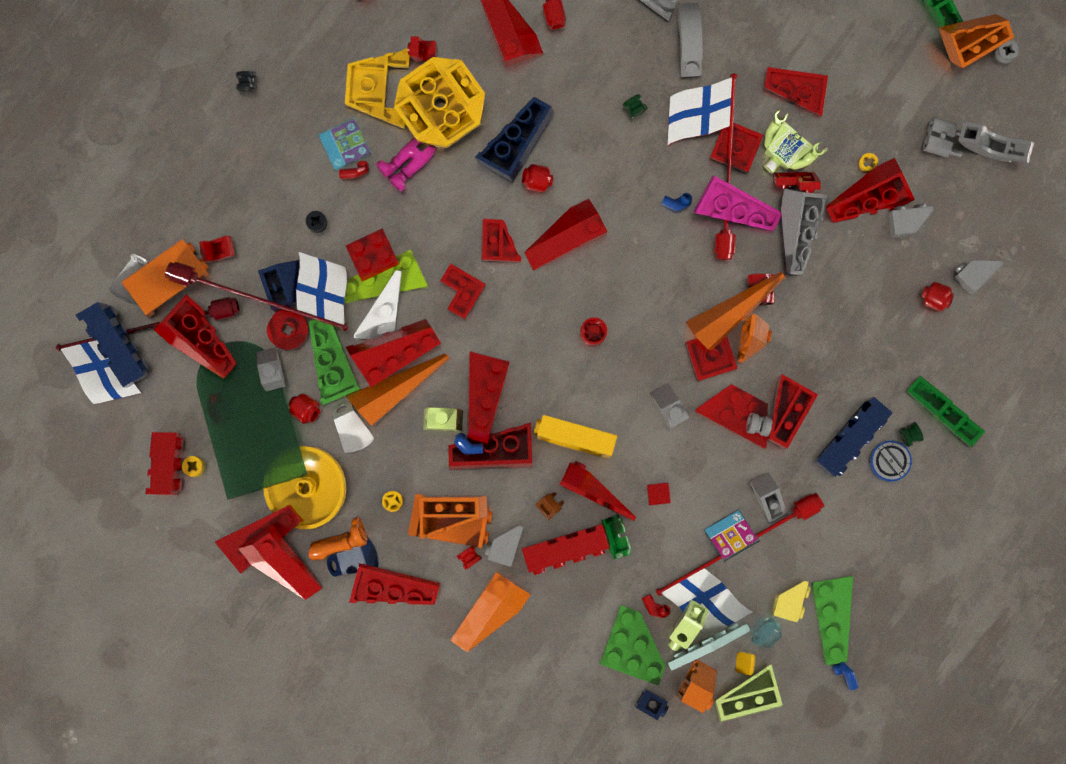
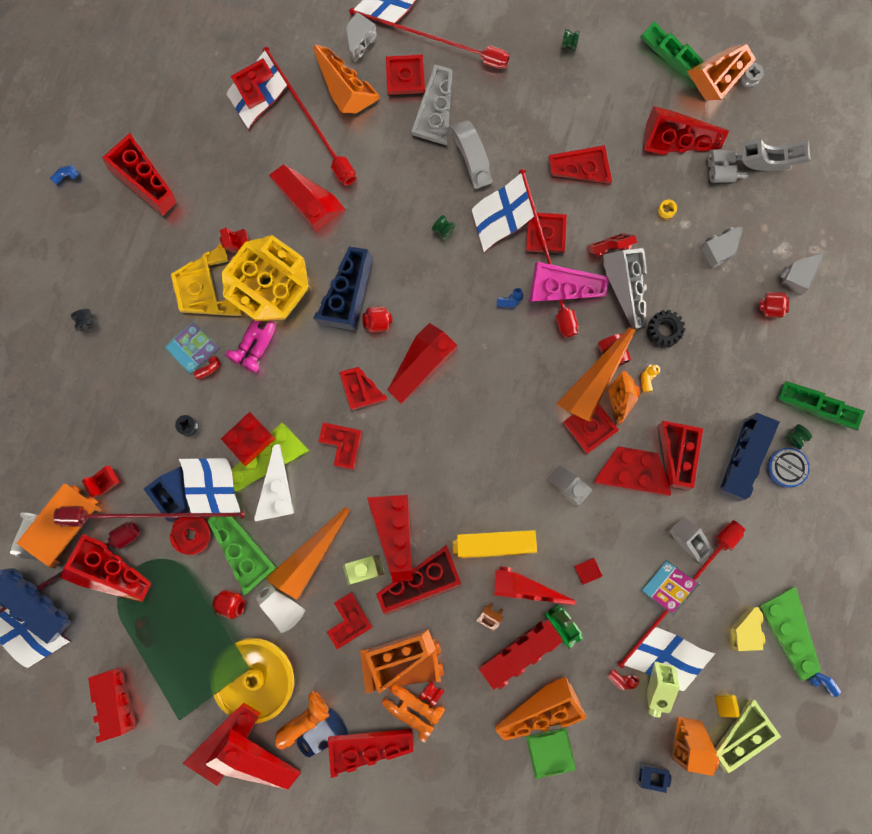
camera: 15 degrees left, 5 degrees down
yellow wheel [182,456,205,477] -> none
light grey slope [256,347,286,391] -> none
red wedge [346,319,441,387] -> none
yellow wheel [382,491,404,512] -> none
orange wedge [450,572,531,652] -> none
blue arm [454,433,483,454] -> none
light grey slope [485,526,523,567] -> none
red wheel [580,317,608,347] -> none
bright green plate [600,605,666,686] -> none
light aqua plate [668,623,750,671] -> none
light grey wheel [746,413,772,437] -> none
clear light blue head [751,617,782,648] -> none
yellowish green torso [764,108,827,174] -> none
red wedge [825,158,915,223] -> none
none -> red plate [327,592,373,649]
none -> orange piece [381,685,445,743]
none -> orange wedge [495,677,587,741]
none -> bright green piece [526,728,576,779]
none -> yellow arm [640,364,660,393]
none -> red wedge [643,106,729,154]
none -> black tyre [647,310,685,348]

